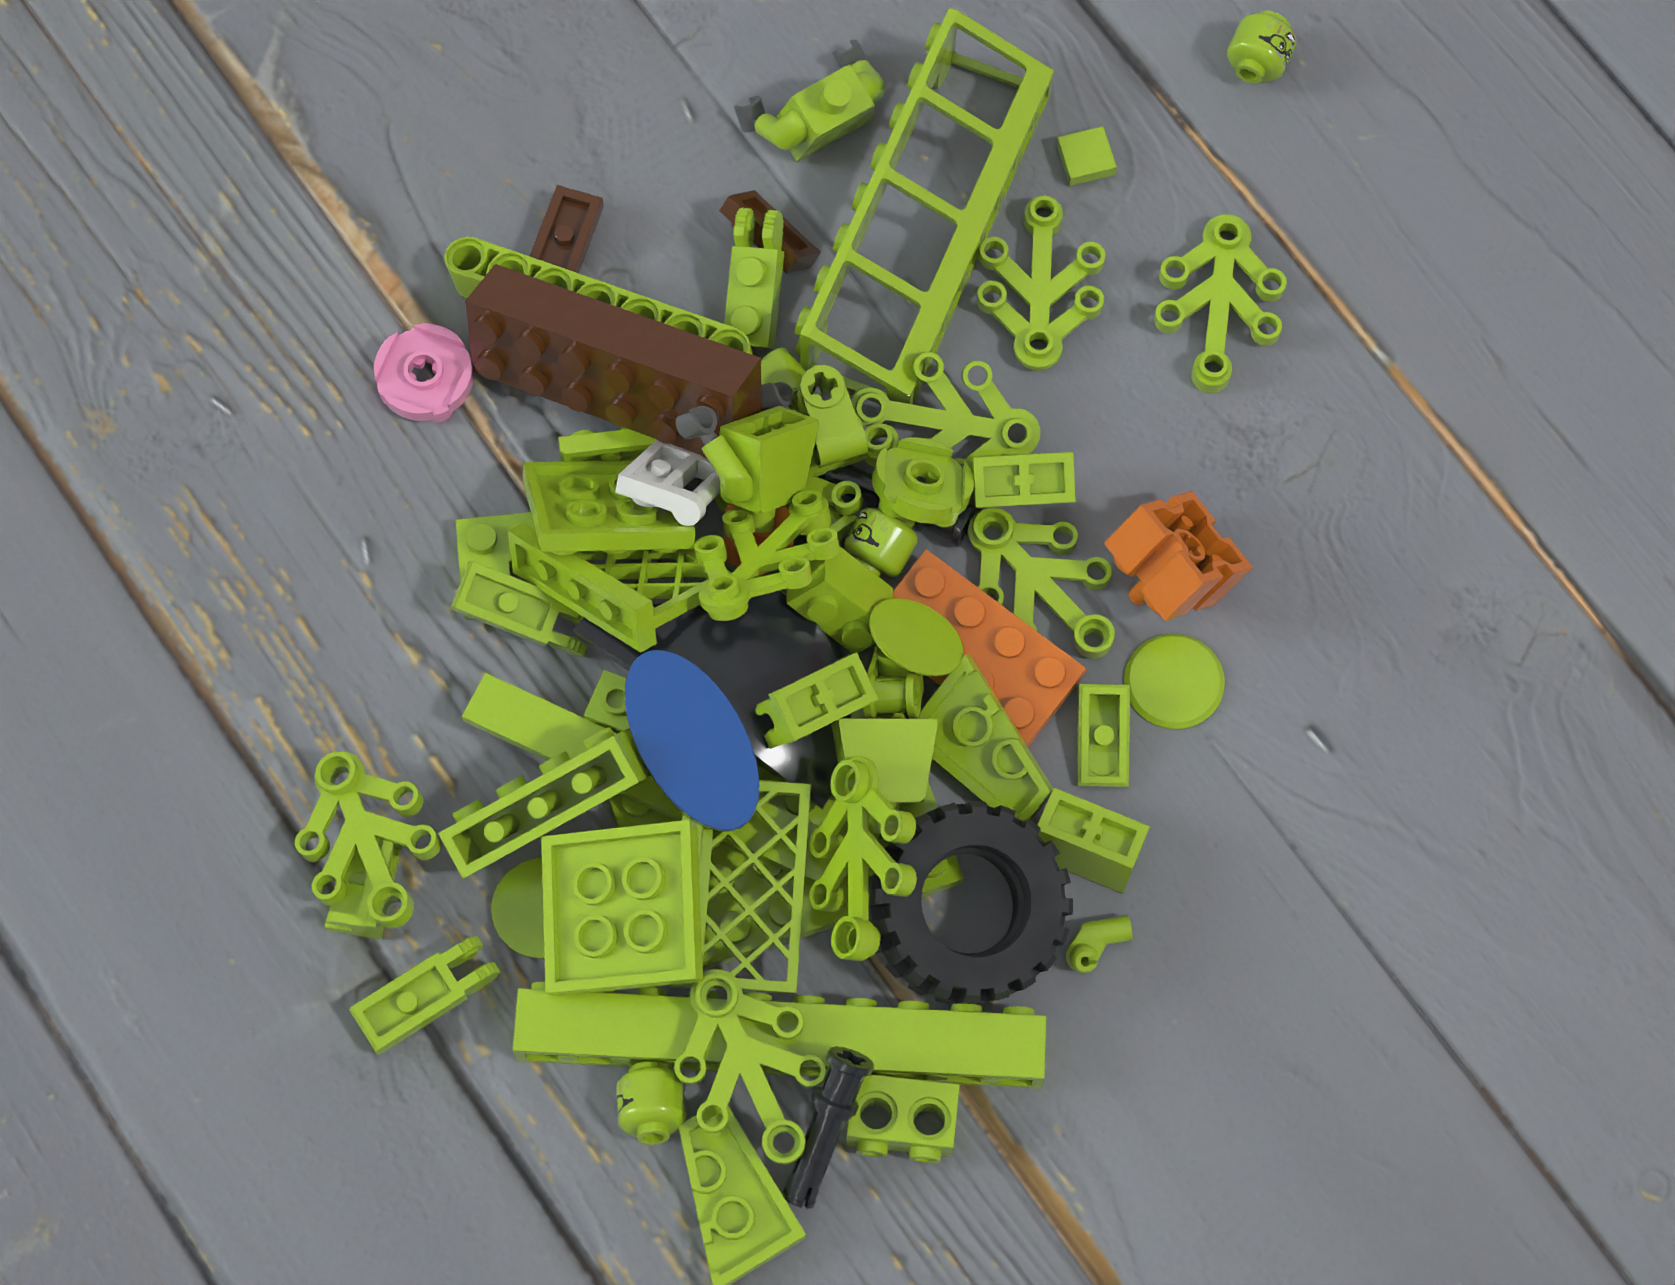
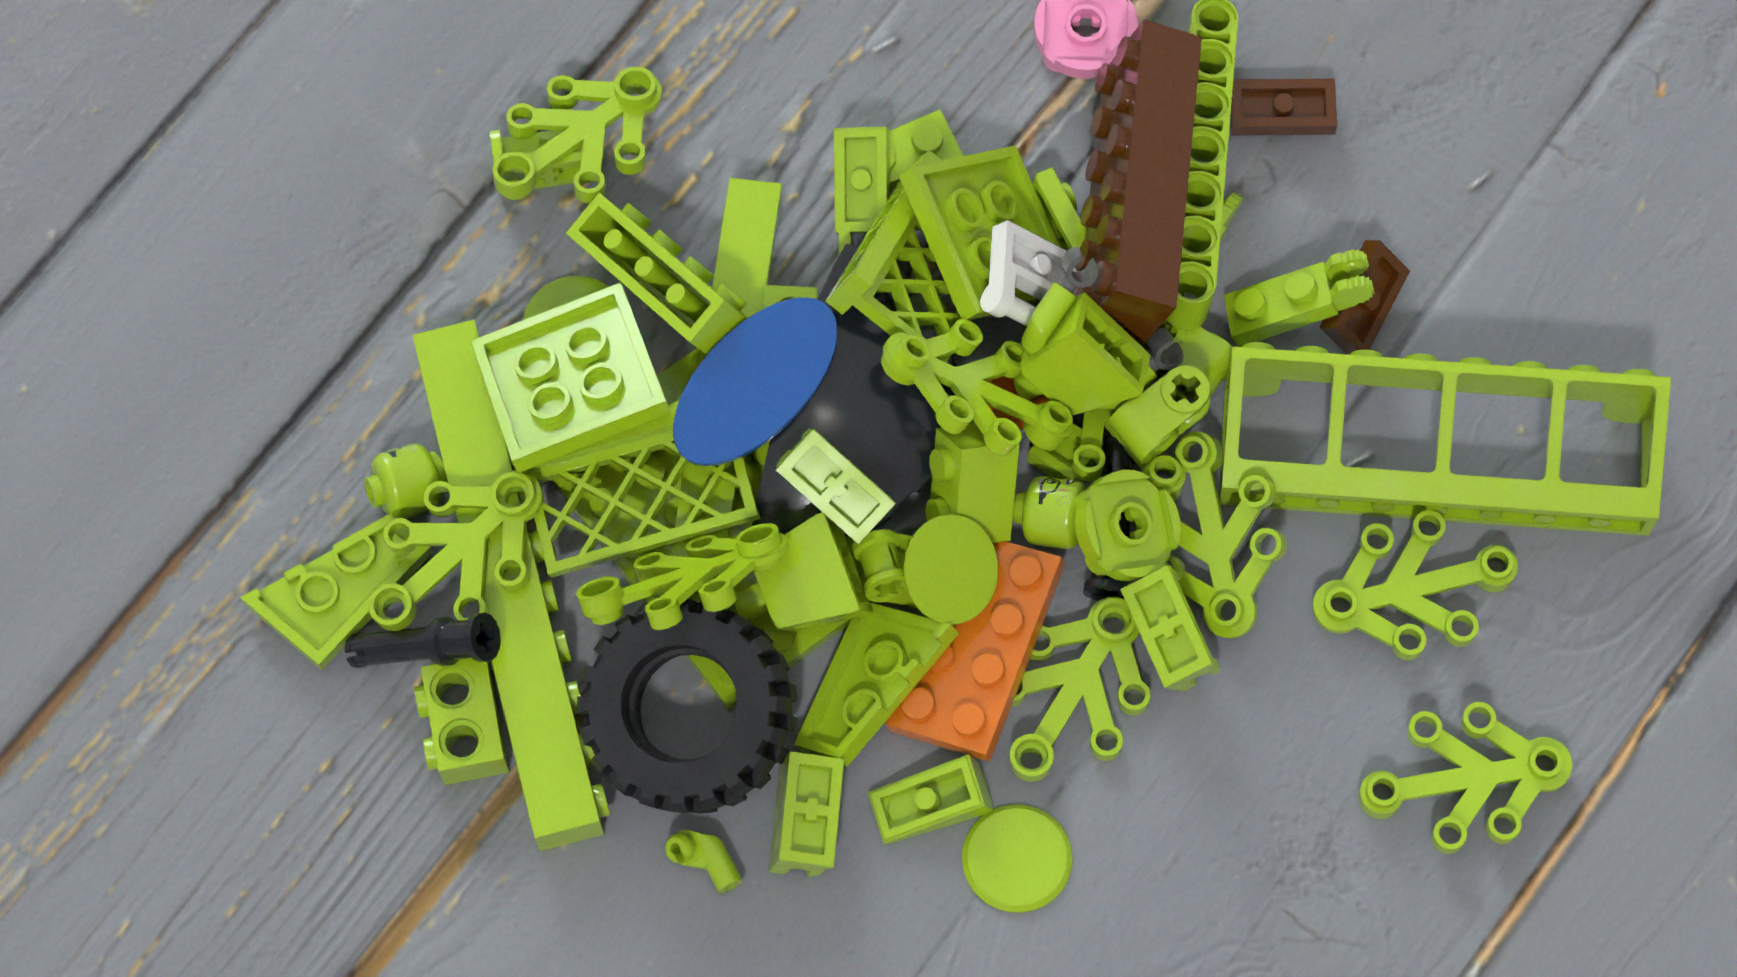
camera: 75 degrees right, 0 degrees up
lime hinge [349,935,501,1056] -> none
lime torso [734,39,885,163] -> none
lime tile [1056,126,1117,186] -> none
orange brick [1104,491,1254,621] -> none

